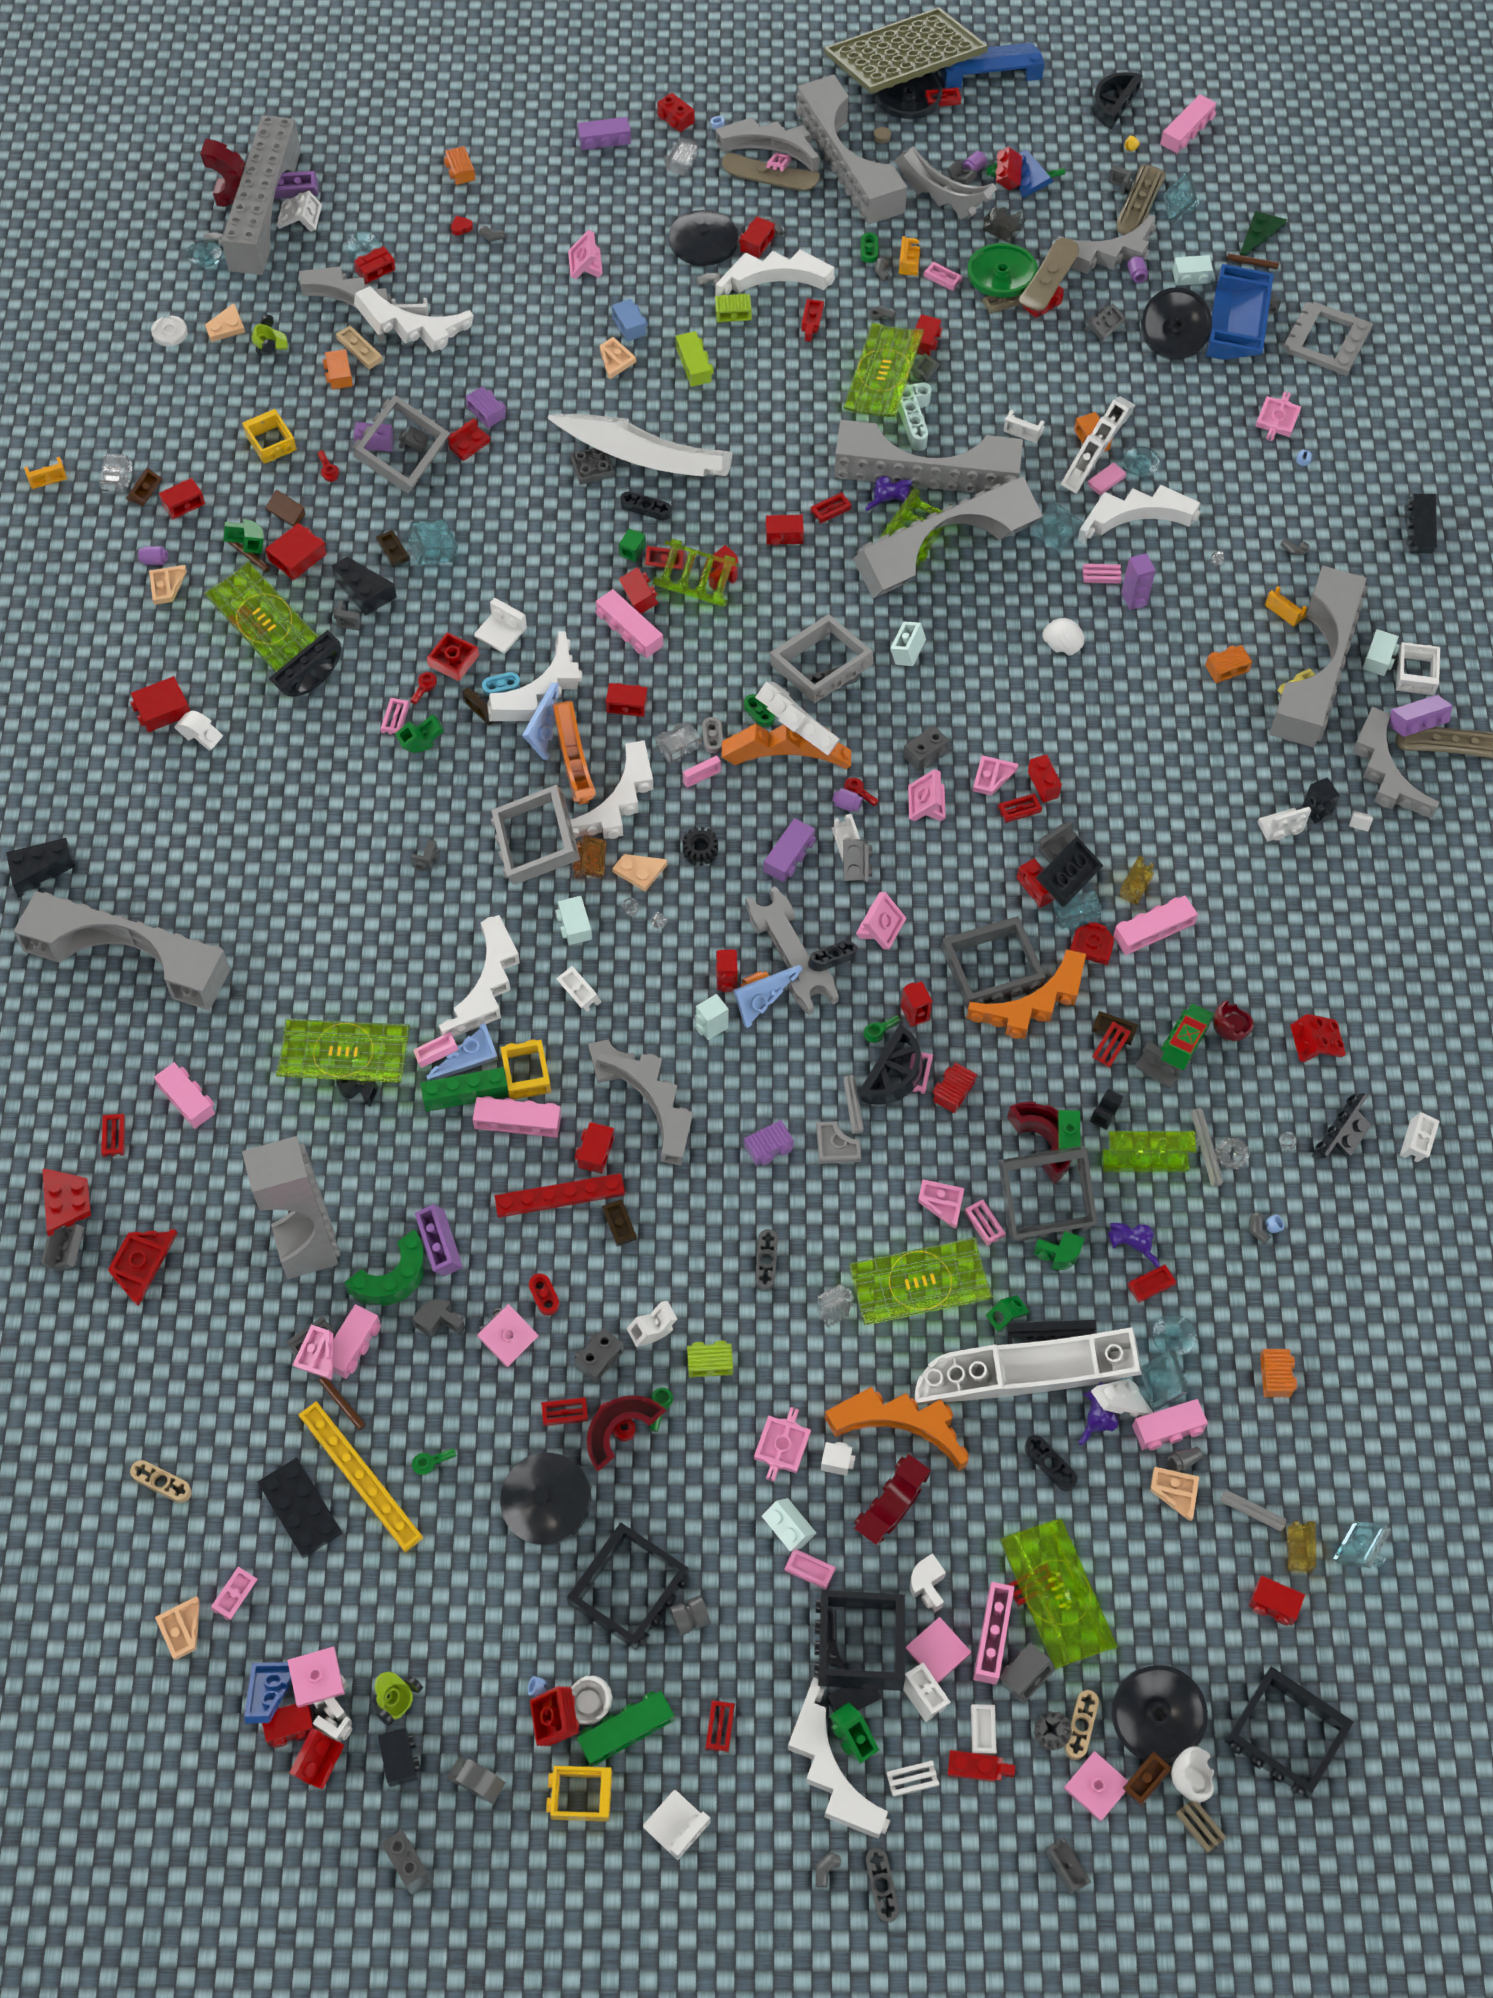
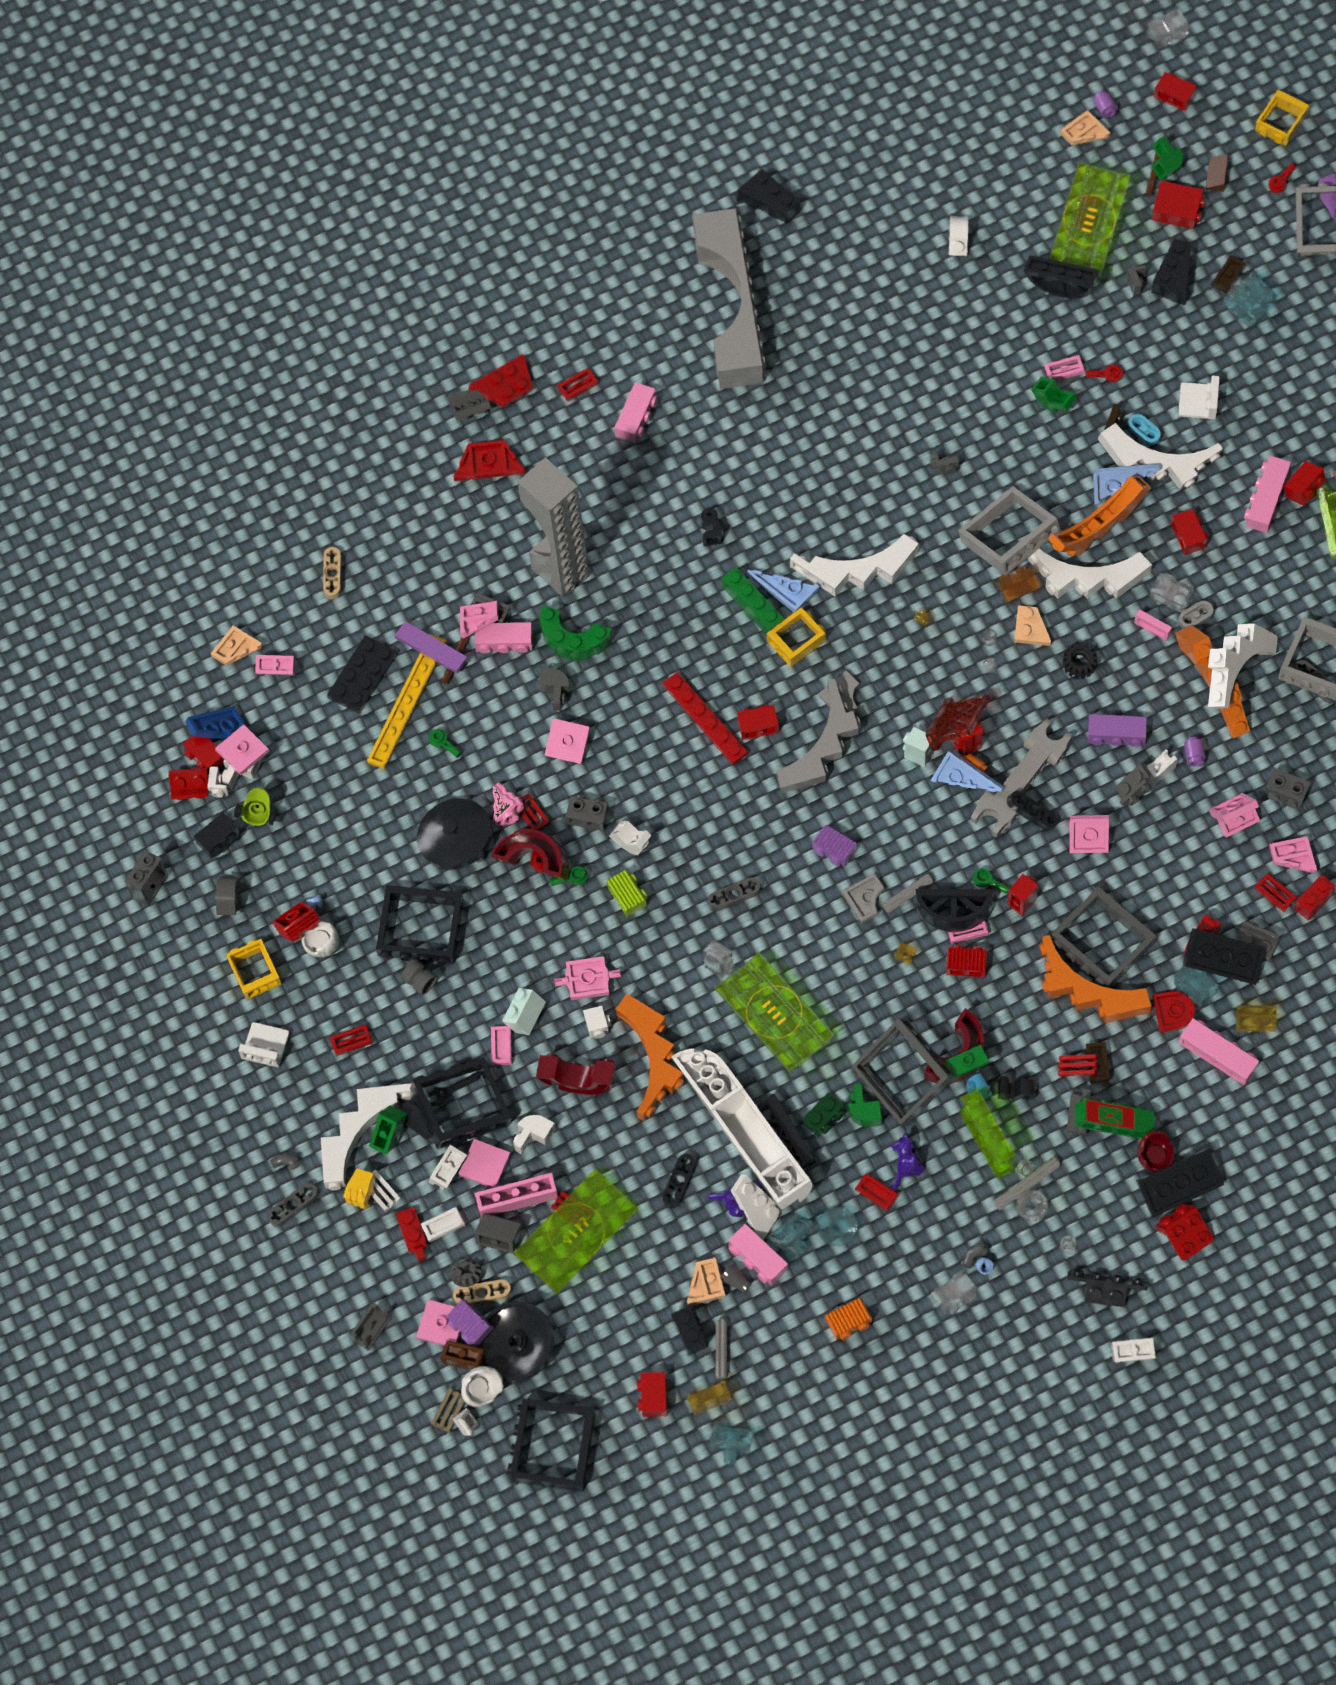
camera: 70 degrees right, 5 degrees up
reddish brown slope [125,468,162,506] -> none
red brick [130,676,190,733] -> none
clear neon green hinge [276,1019,410,1082] -> none
bright pink tile [413,1032,459,1068] -> none
medium lavender brick [415,1204,463,1276] -> none
red brick [427,632,479,681] -> none
bright pink brick [473,1096,562,1138] -> none
red plate [529,1273,559,1316] -> none
light aqua brick [555,896,592,945] -> none
white hinge [556,966,601,1012] -> none
green brick [577,1691,675,1767] -> none
dark brown plate [602,1199,637,1246] -> none
red plate [844,777,879,806] -> none
bright pink wing [918,1180,965,1229] -> none
bright pink tile [964,1199,1006,1246] -> none
green bracket [986,1295,1030,1332] -> none
none -> yellow hand [343,1168,376,1209]
none -> medium lavender tile [395,621,468,674]
none -> medium lavender brick [446,1299,494,1345]
none -> white slope [453,1409,478,1436]
none -> bright pink rock [493,782,524,827]
none -> black brick [671,1306,708,1356]
none -> dark green bracket [801,1093,846,1137]
none -> clear yellow plate [894,943,916,965]
none -> clear yellow plate [913,610,932,626]
none -> clear red fence [925,694,991,751]
none -> clear brick [931,1271,978,1316]
none -> dark azure leg [966,1073,992,1105]
none -> black plate [1136,1148,1224,1218]

